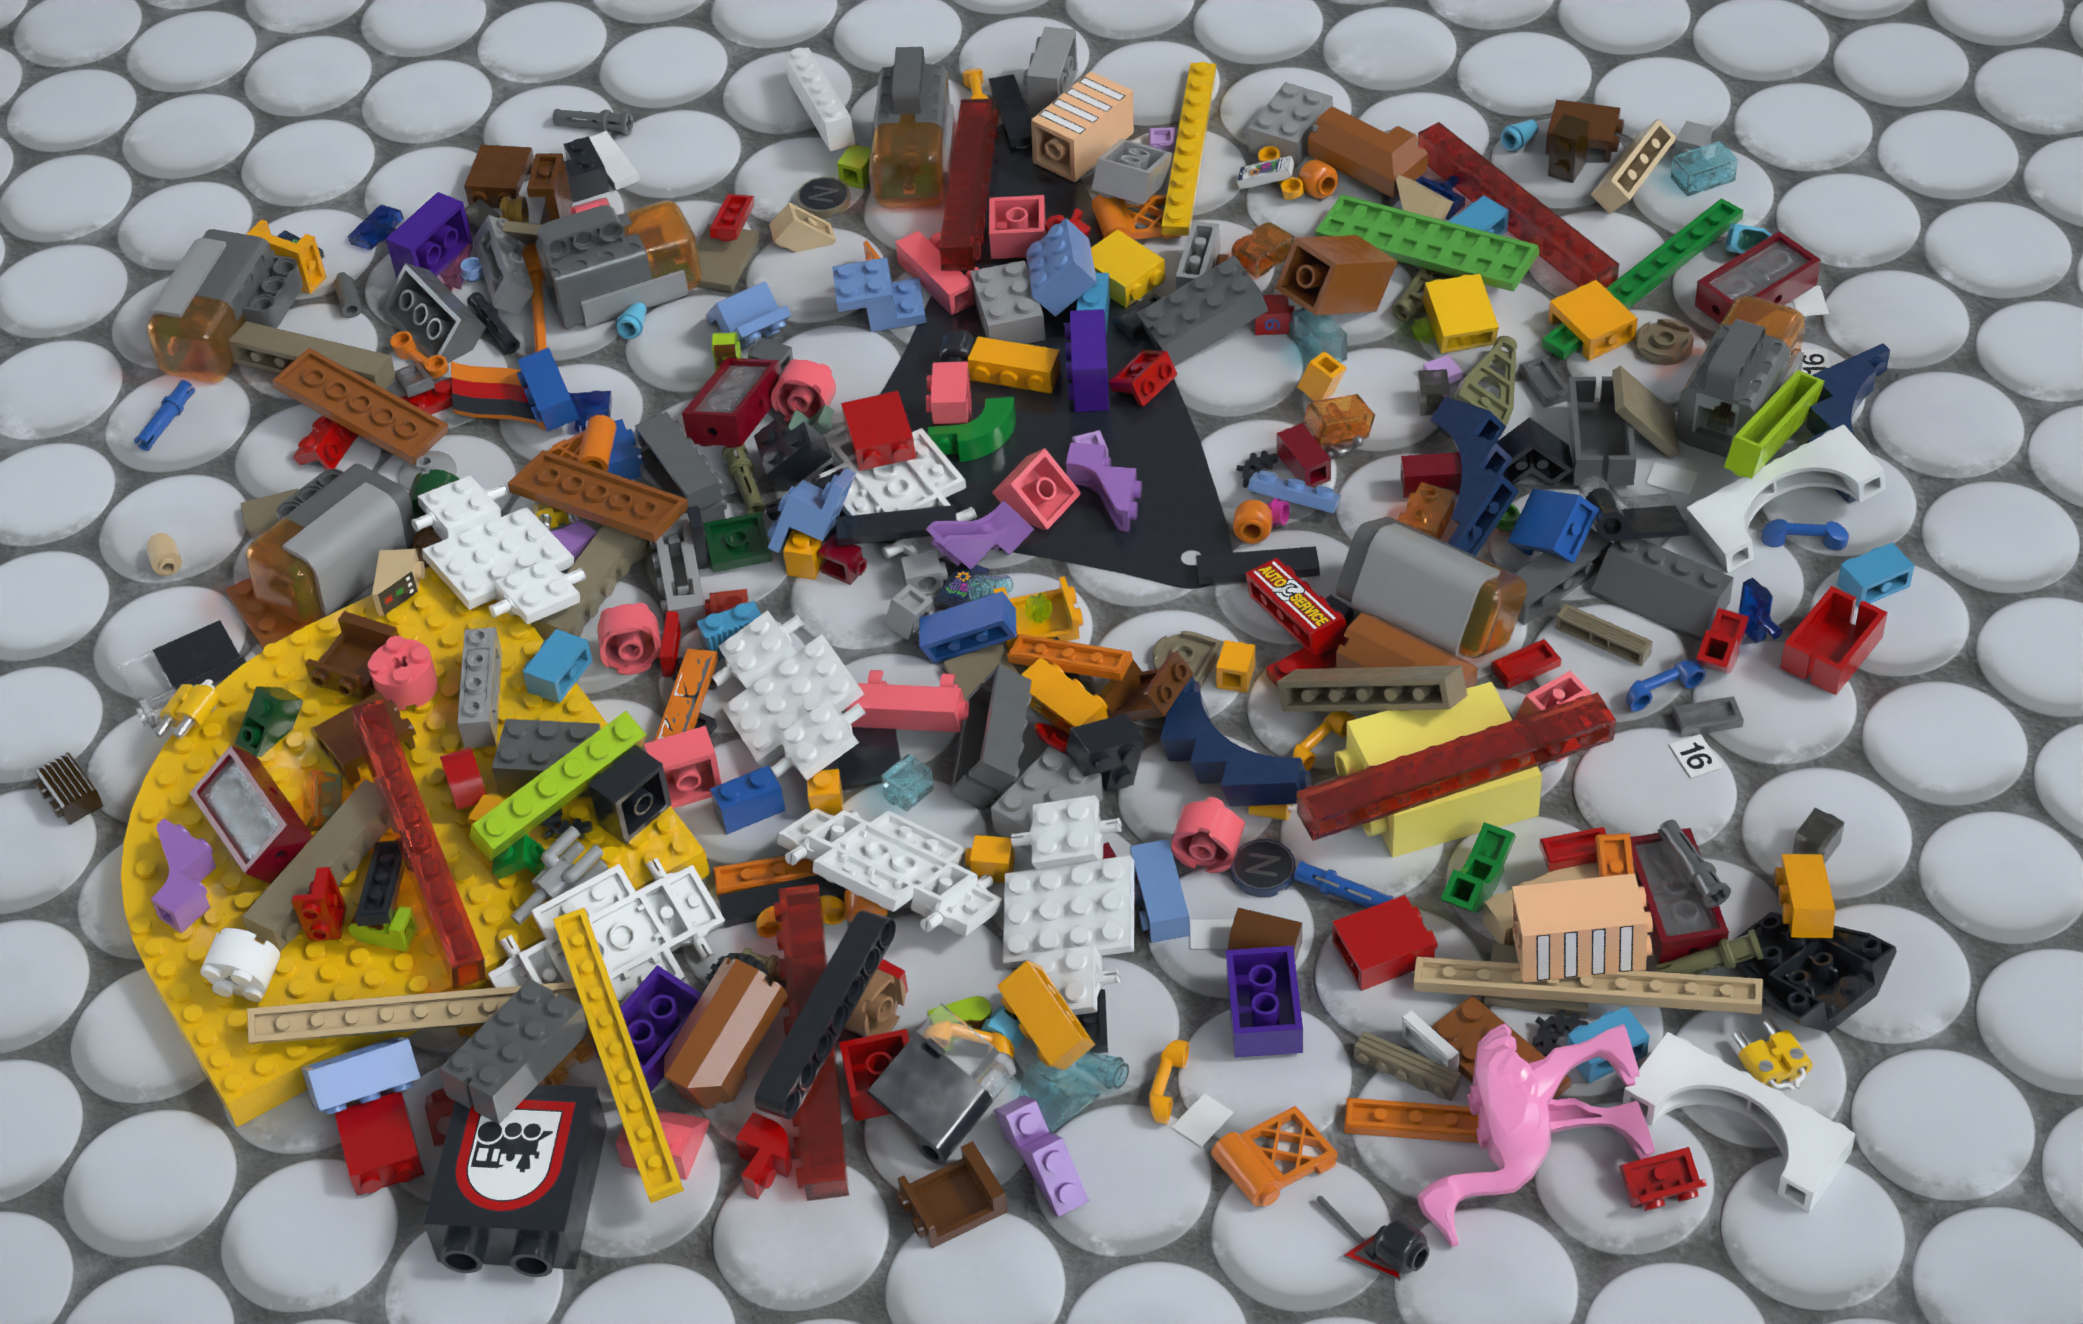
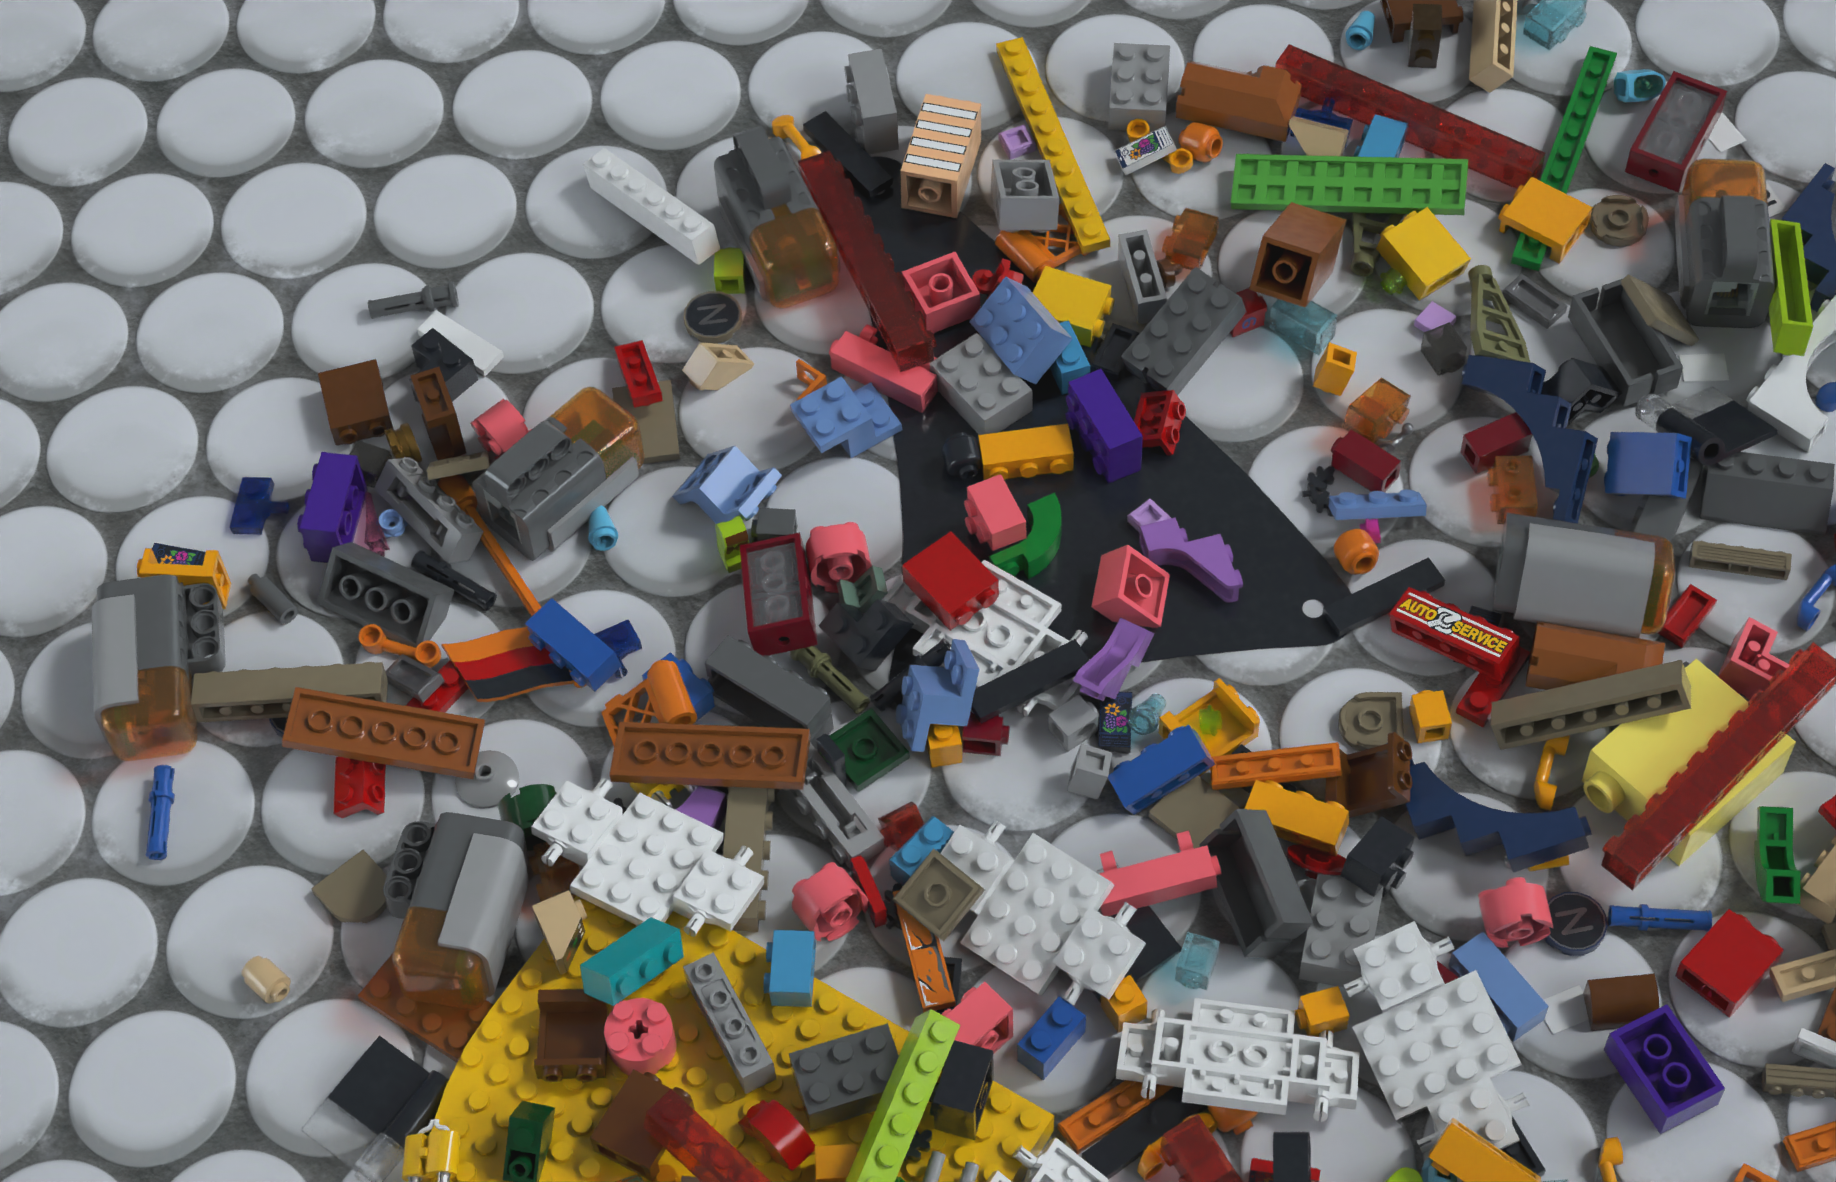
camera: 25 degrees left, 10 degrees up
none -> teal brick [580,917,684,1006]
none -> dark tan tile [892,848,985,942]

